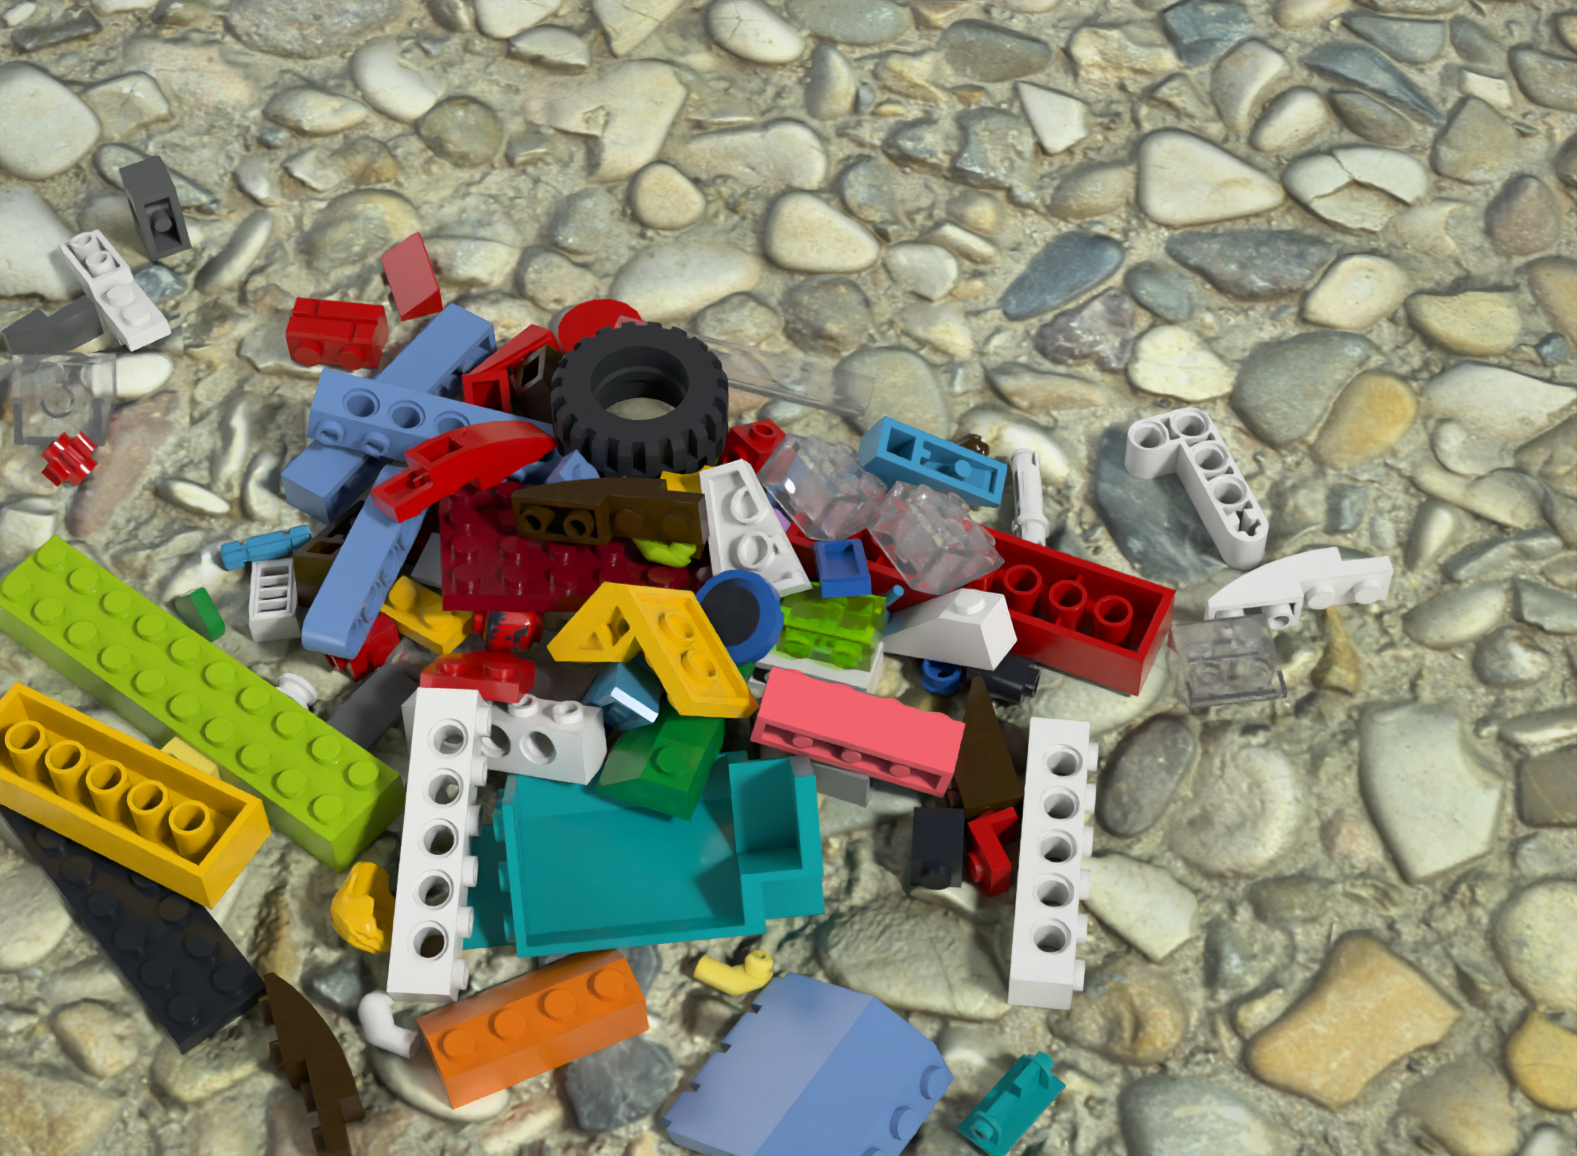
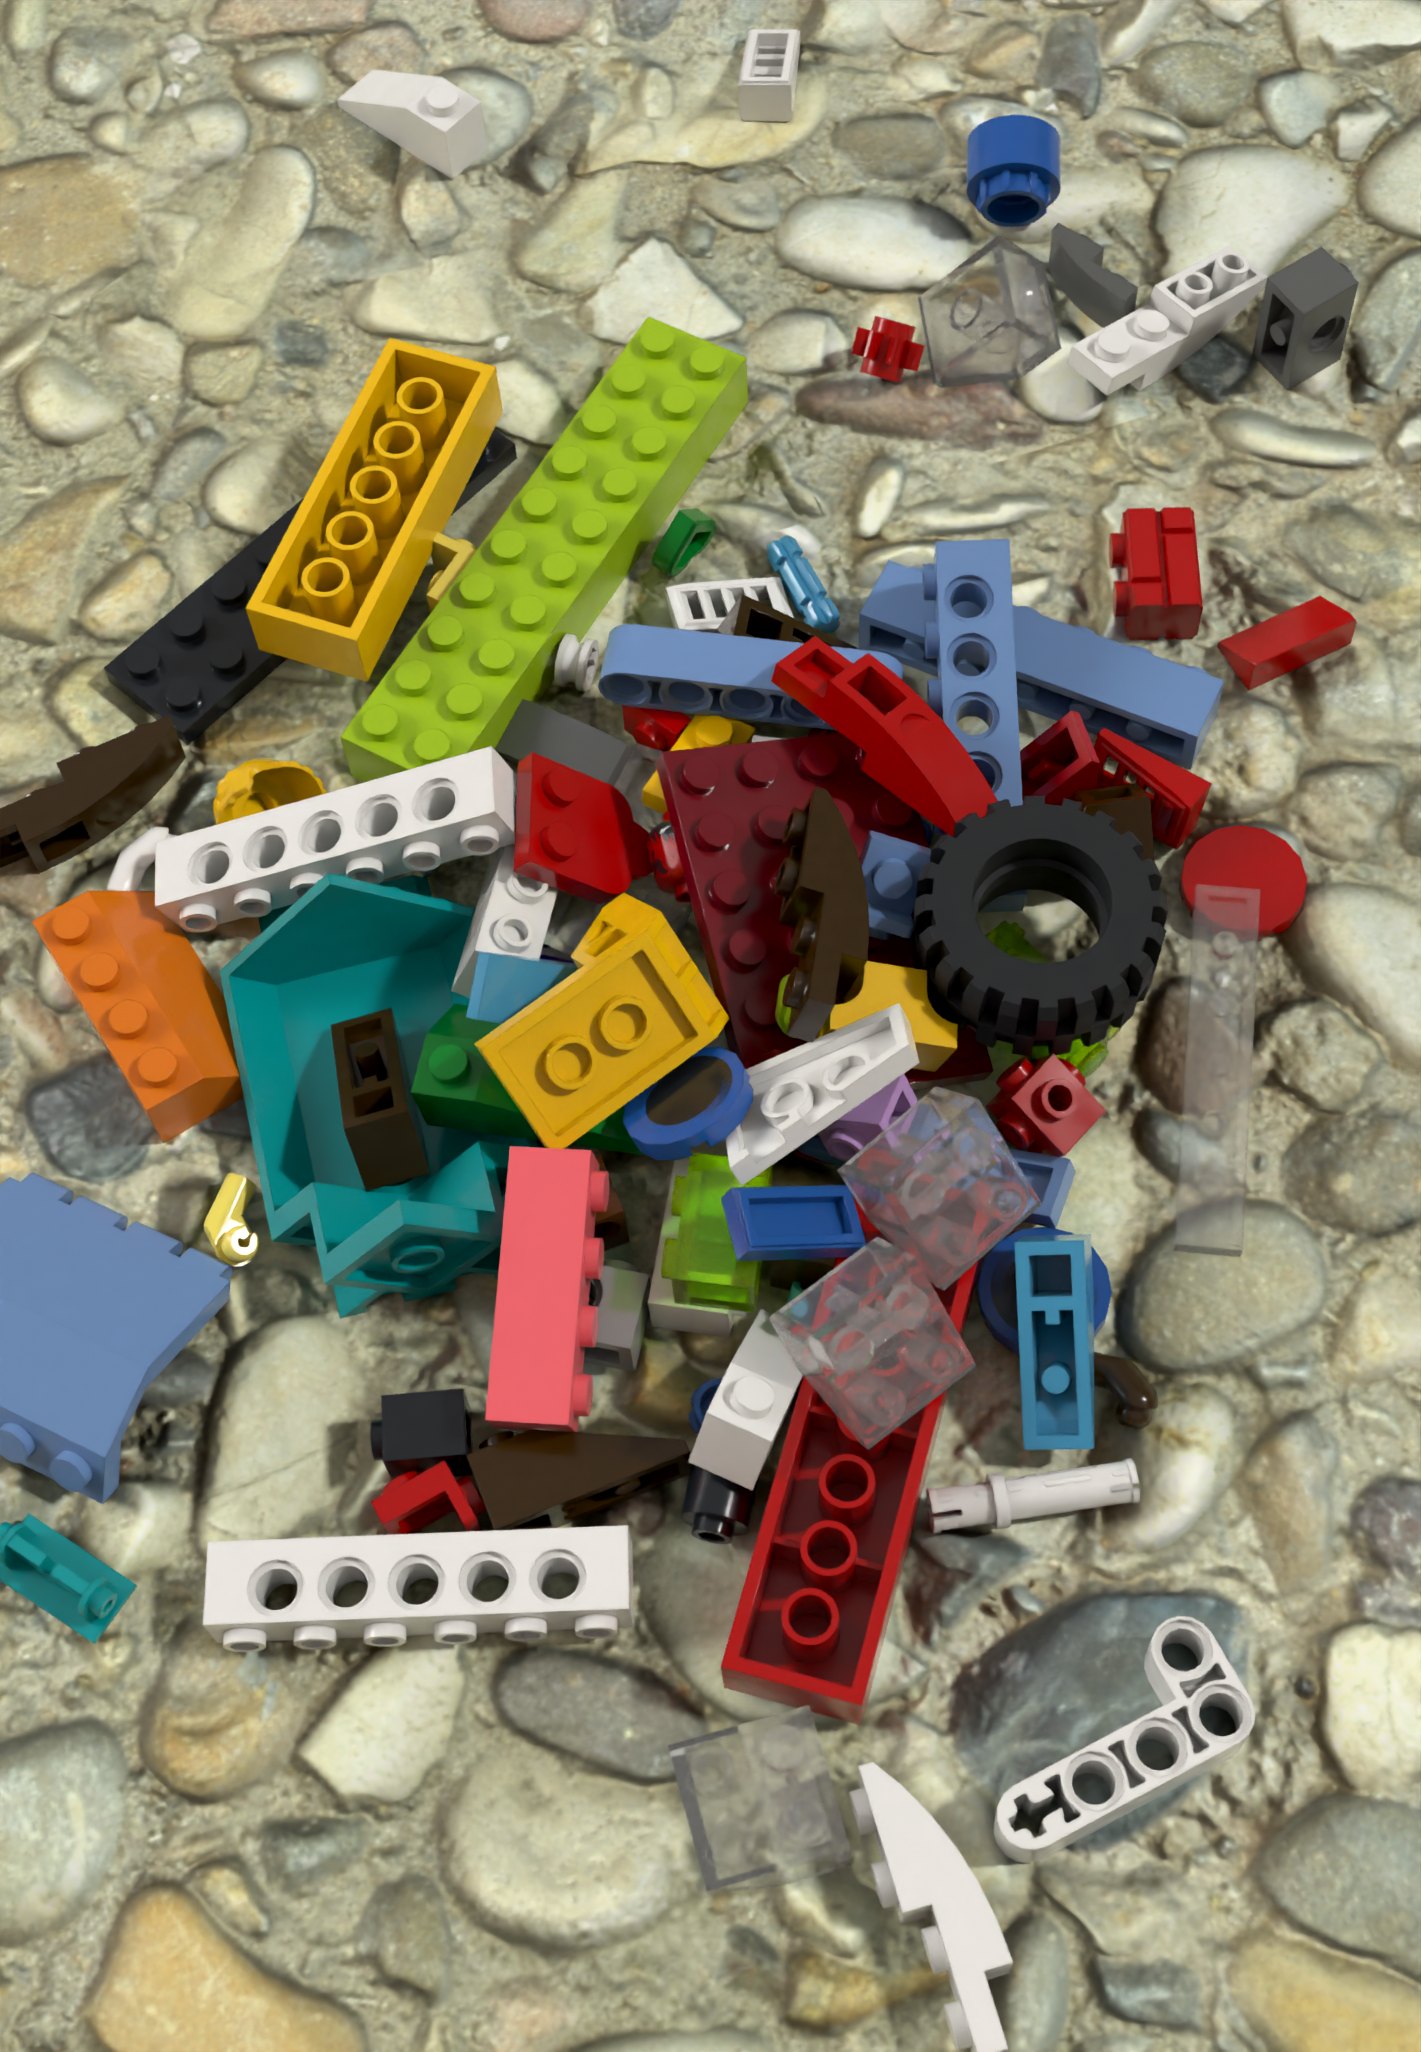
camera: 85 degrees right, 10 degrees up
none -> dark brown slope [331,1008,430,1191]

